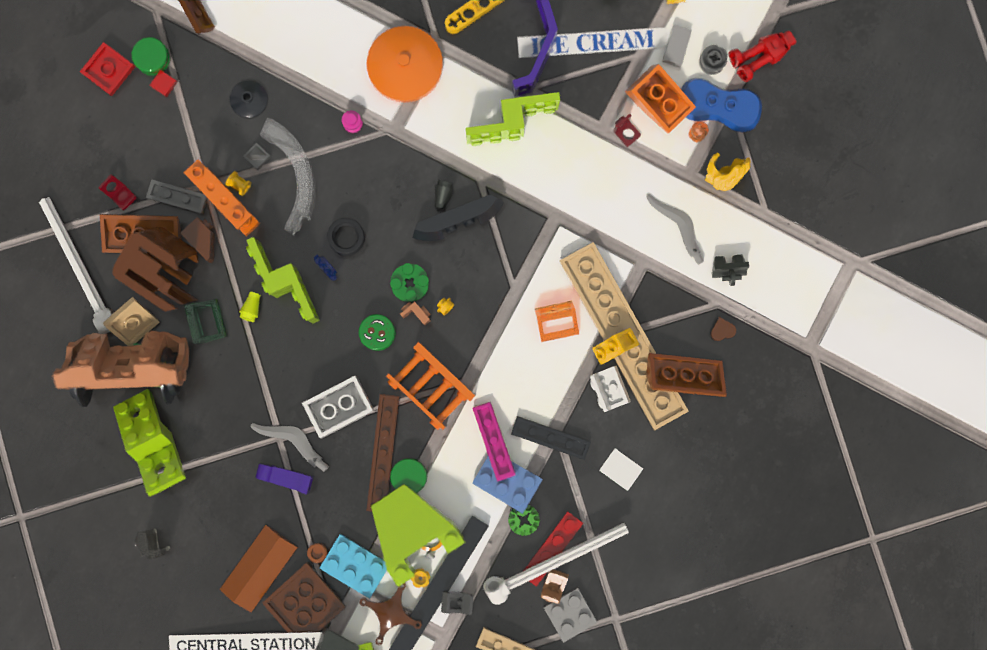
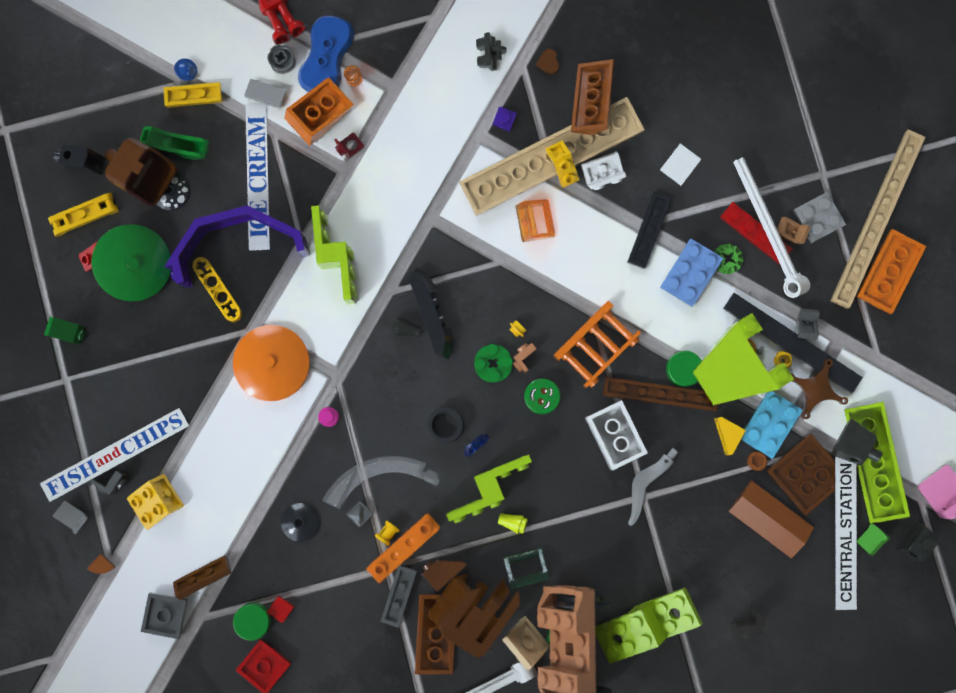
camera: 85 degrees left, 0 degrees up
dark red bracket [99,174,137,211] -> none
dark purple leg [255,463,314,494] -> none
dark pink tile [472,402,516,482] -> none
light grey piece [646,194,704,265] -> none
yellow hair [704,152,751,191] -> none
none -> dark purple plate [492,106,517,132]
none -> yellow slope [714,417,746,456]

